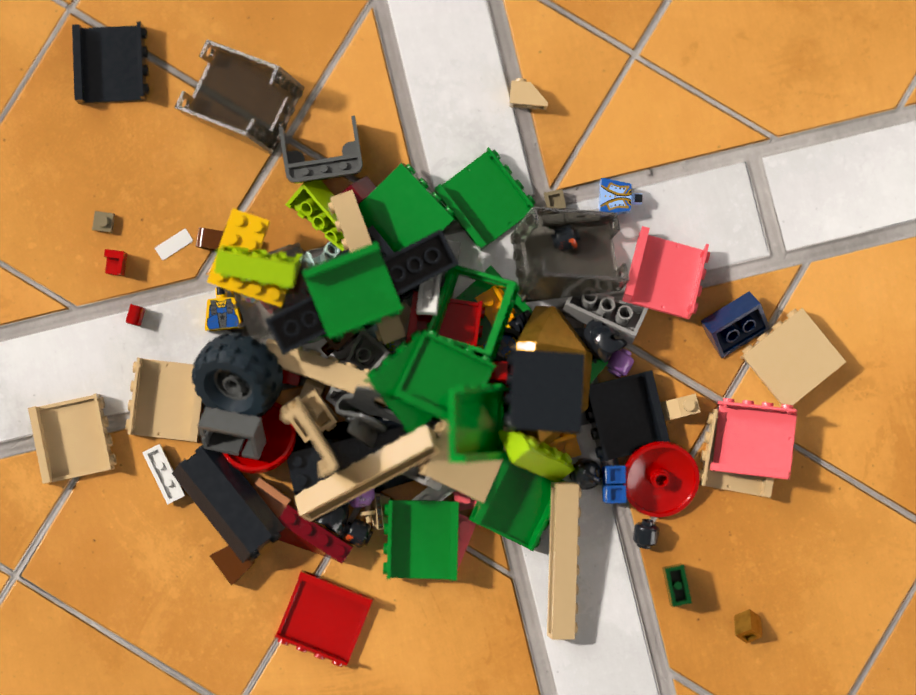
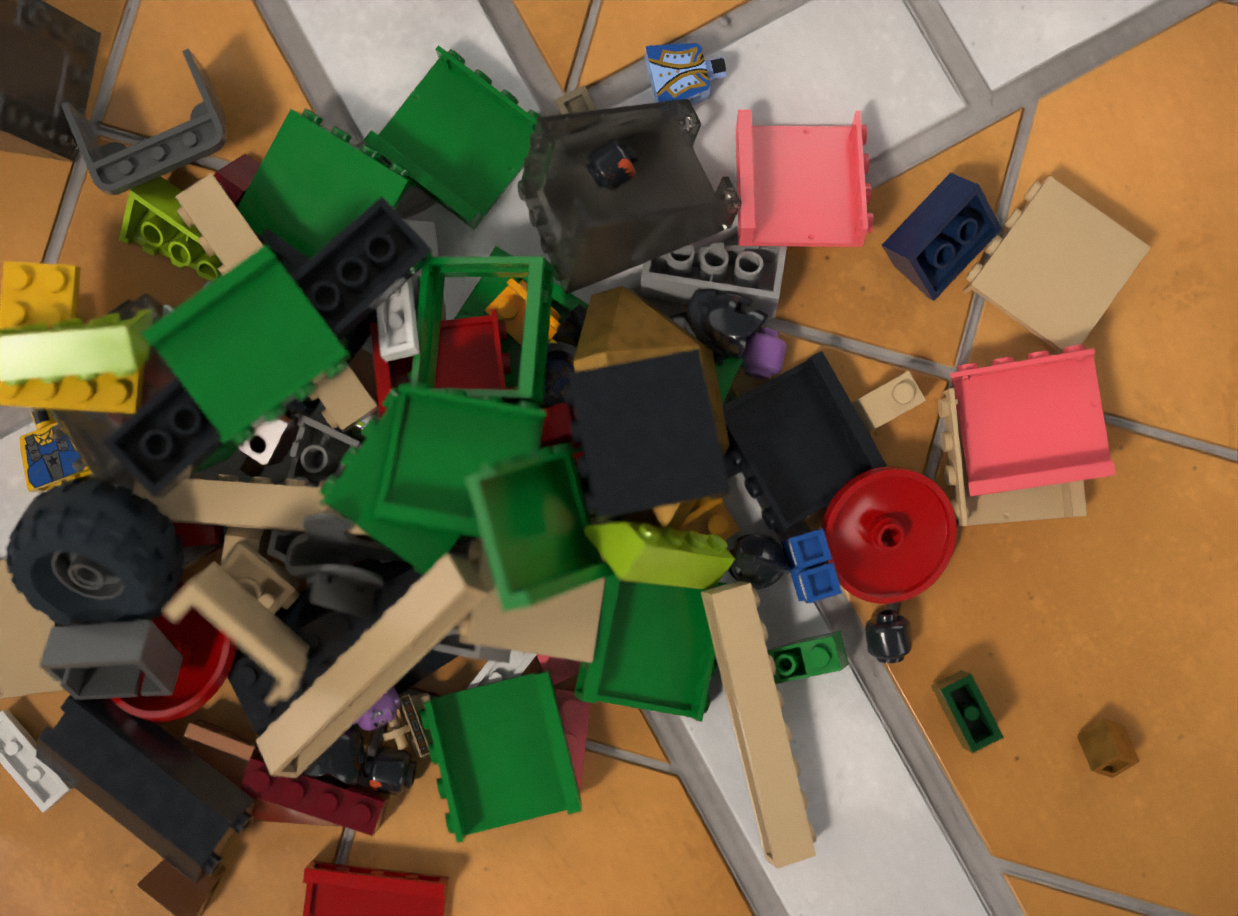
camera: 15 degrees left, 0 degrees up
none -> green slope [767,630,849,684]

